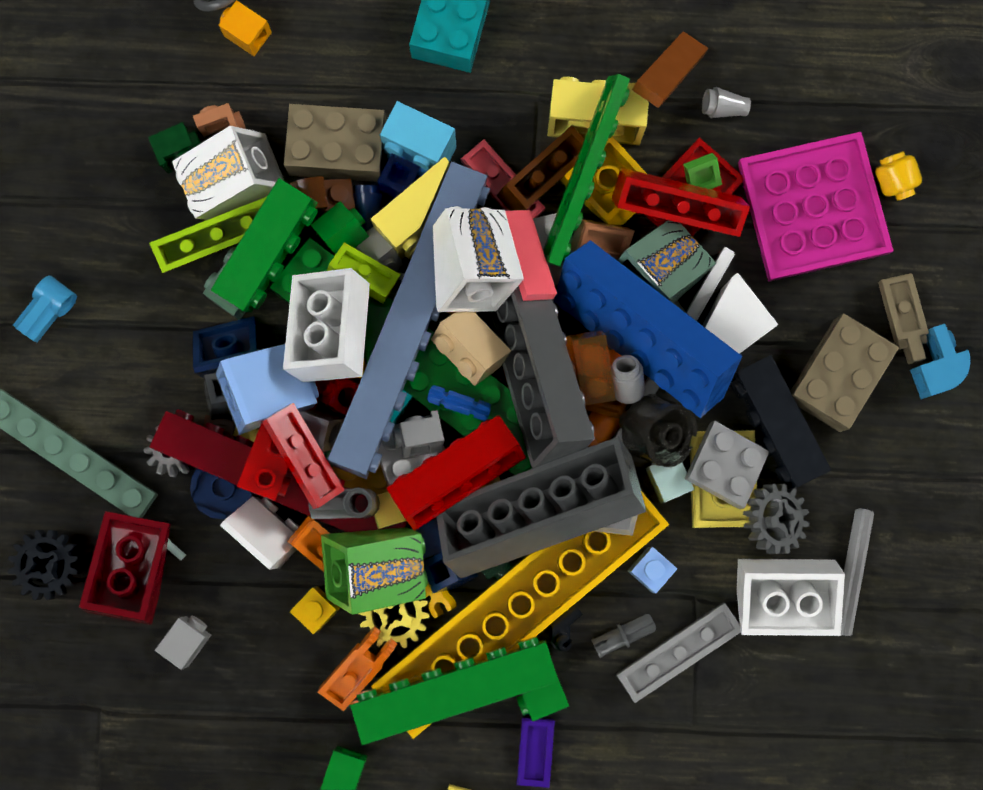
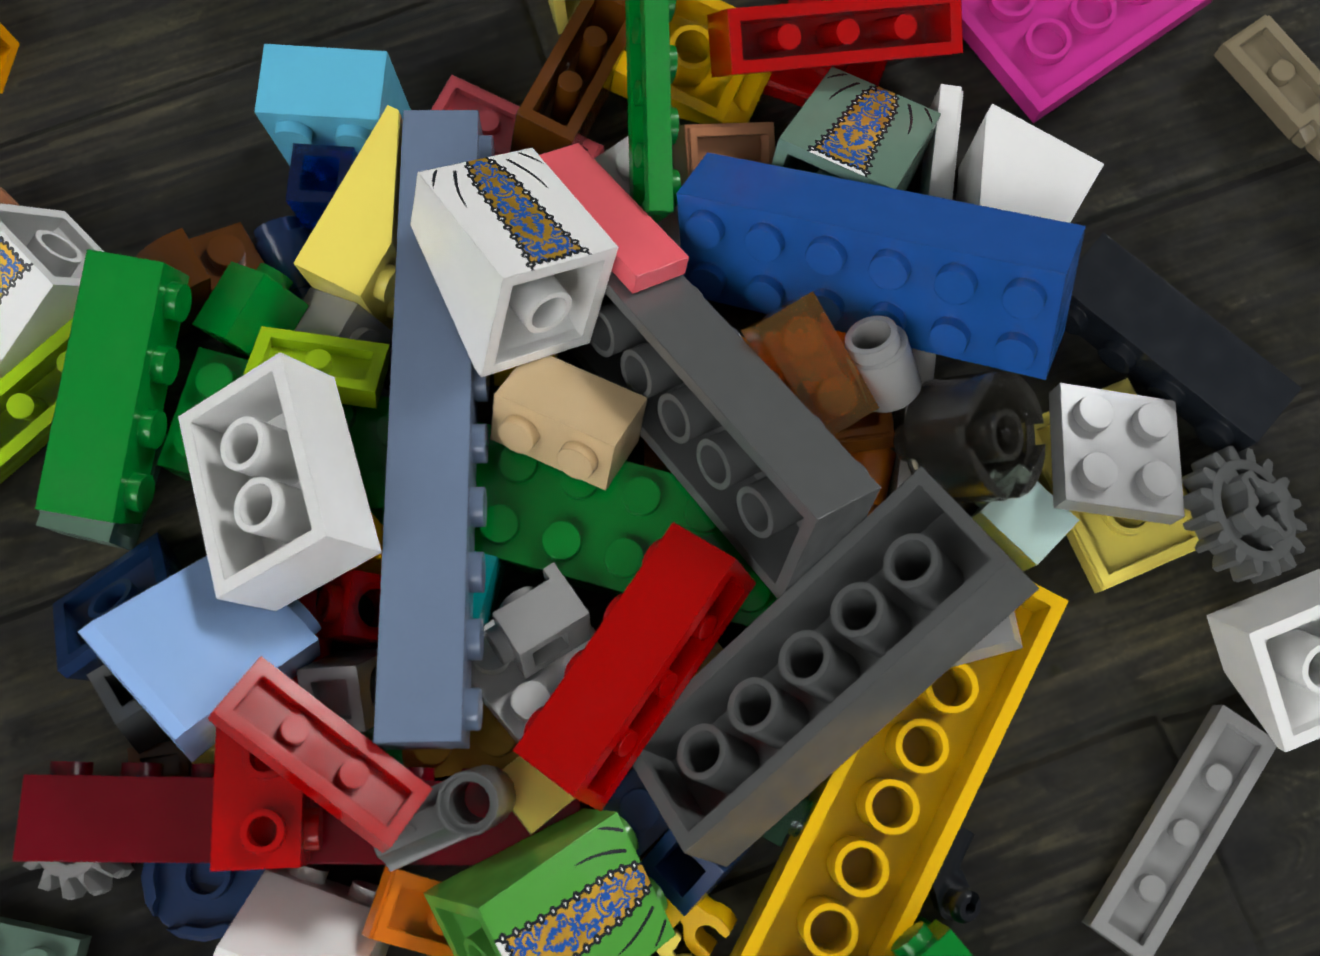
camera: 20 degrees left, 5 degrees down
dark tan brick [284,104,387,182] -> none
blue axle [427,385,491,421] -> none
dark grey axle [591,614,656,658] -> none
light blue brick [627,547,677,594] -> none
dark tan brick [790,313,899,432] -> none

